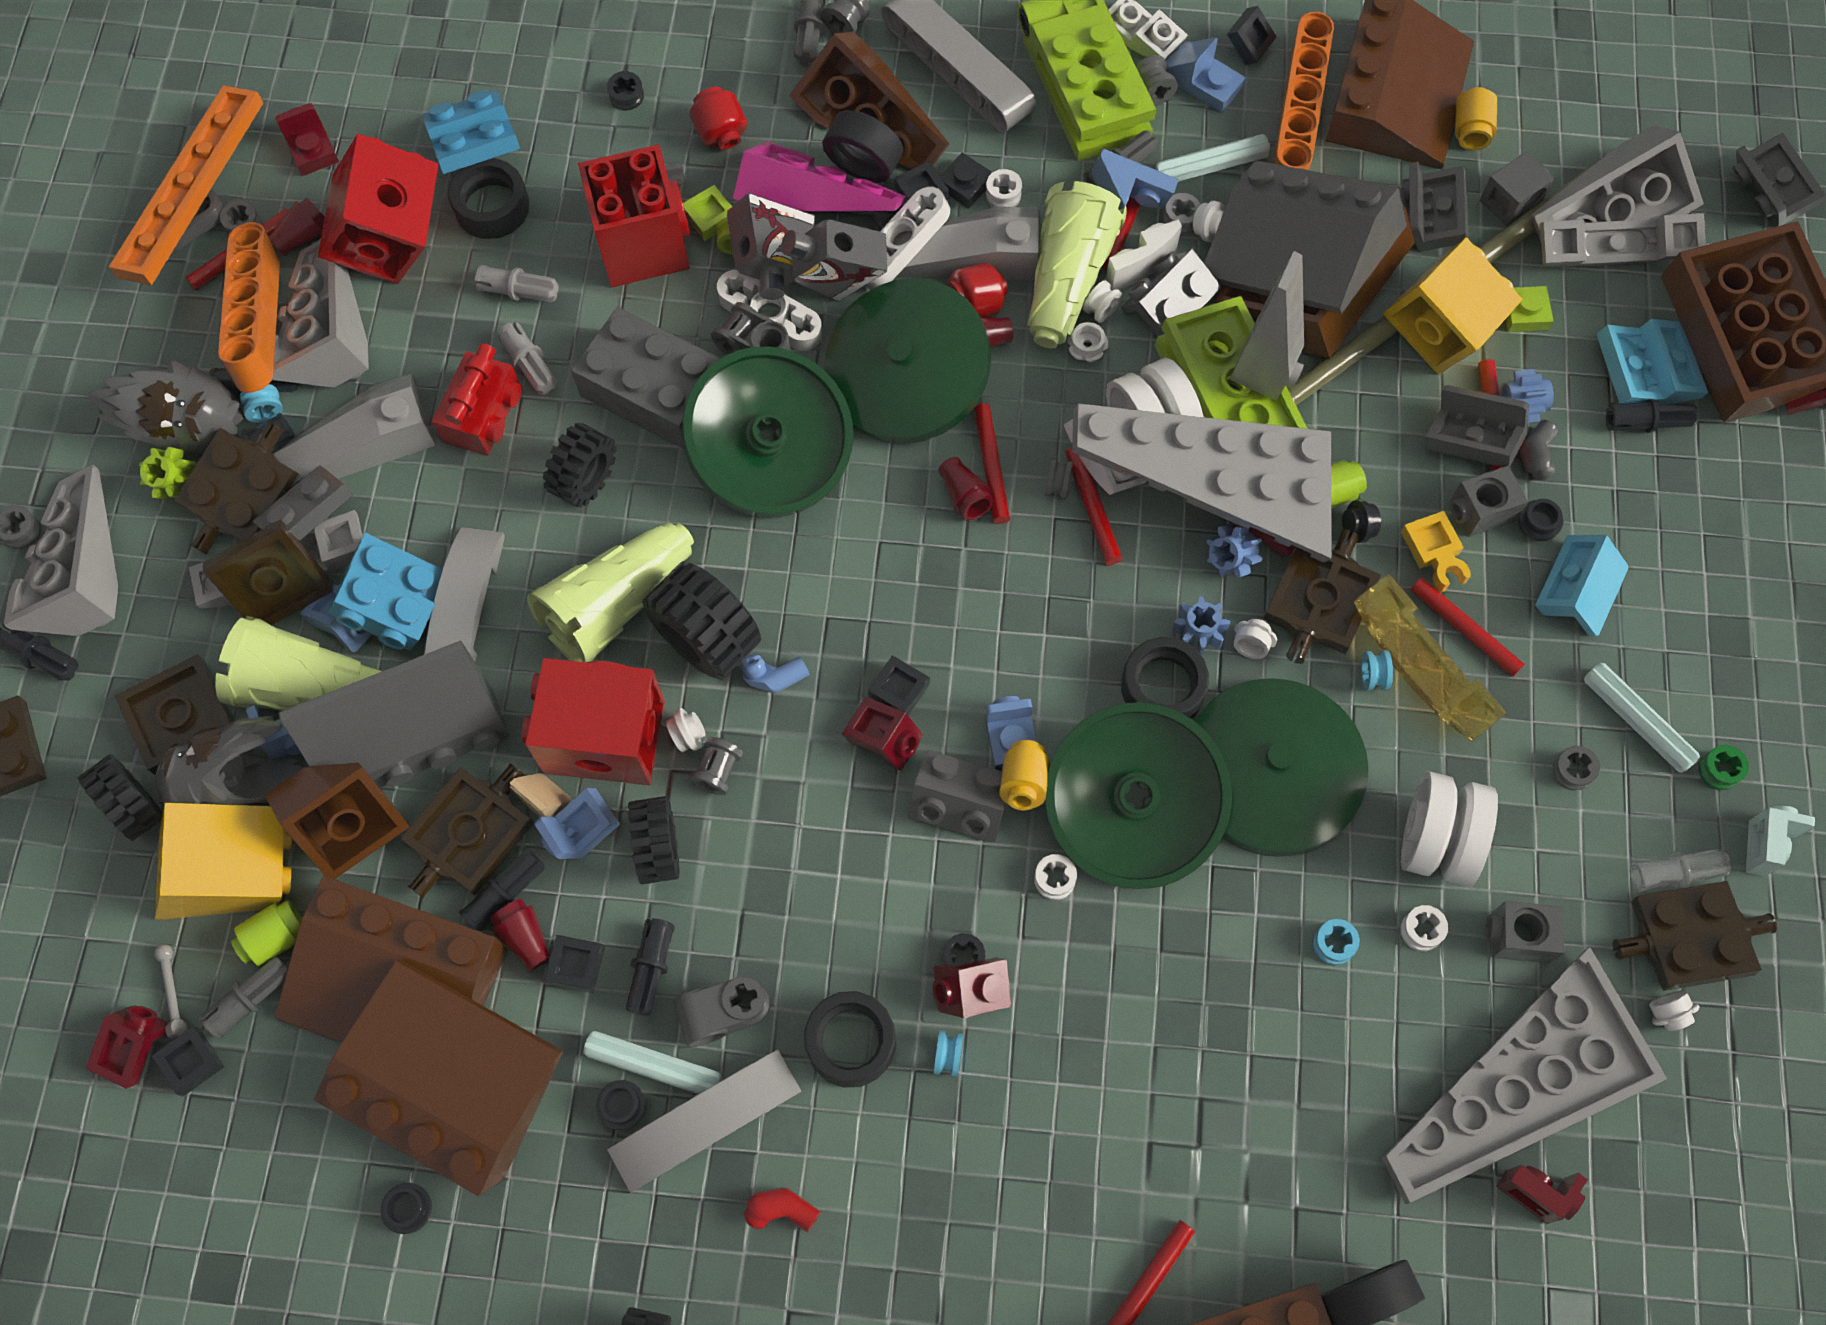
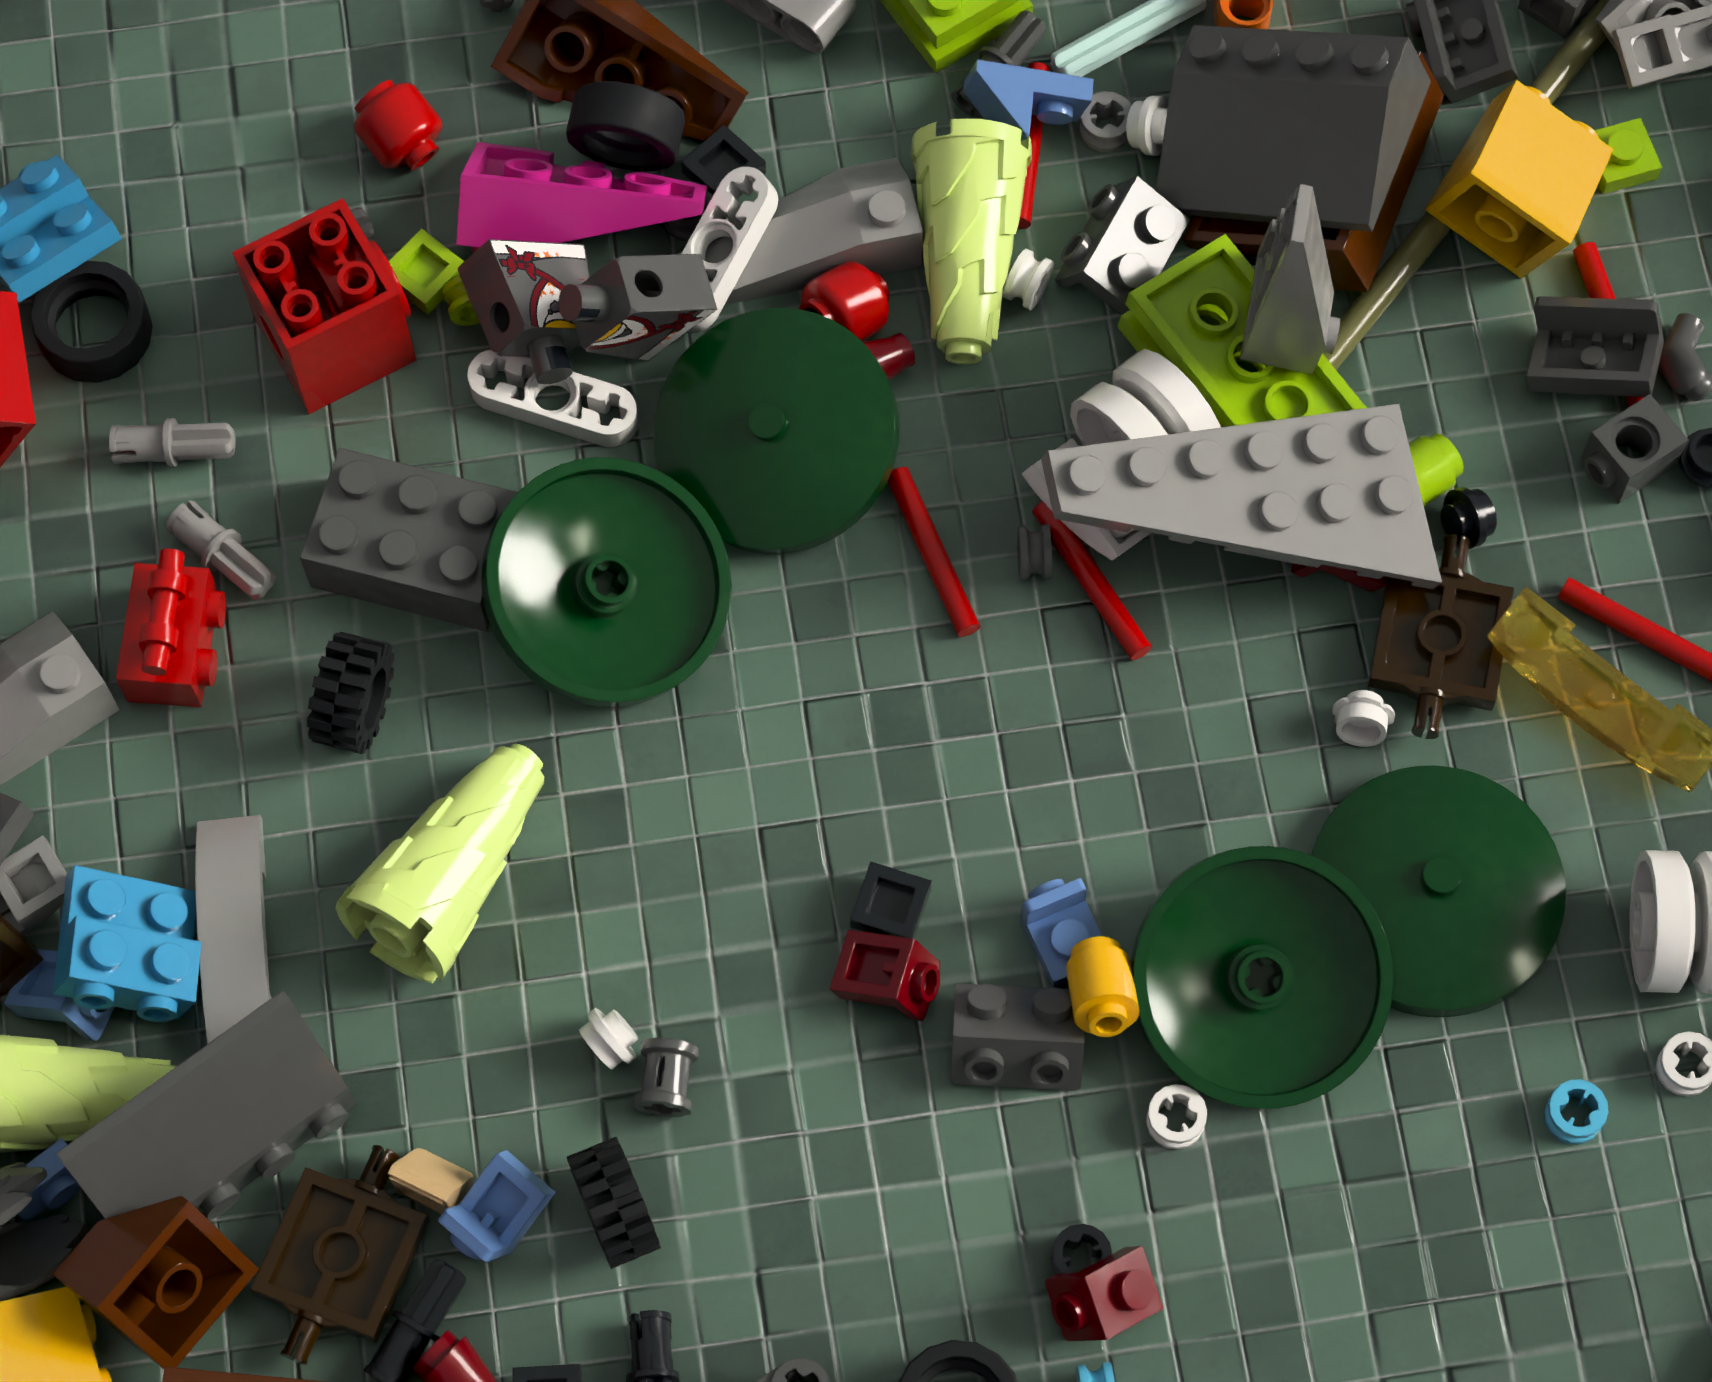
camera: 15 degrees left, 0 degrees up
red brick [522,658,665,785] -> none
black bush [607,71,644,111] -> none
black tyre [642,561,761,680] -> none
dark grey piece [711,302,791,354] -> none
medium blue arm [741,654,810,693] -> none
dark red cone [938,457,994,520] -> none
black plate [940,152,992,209] -> none
white bush [986,169,1022,207] -> none
white plate [1067,322,1108,362] -> none
white slope [1106,219,1182,291] -> none
black tyre [1121,637,1209,718] -> none
medium blue gear [1172,596,1230,655] -> none
medium blue gear [1206,523,1262,578] -> none
medium azure bush [1361,650,1393,691] -> none
yellow plate [1401,511,1471,592] -> none
medium blue gear [1500,369,1554,423] -> none

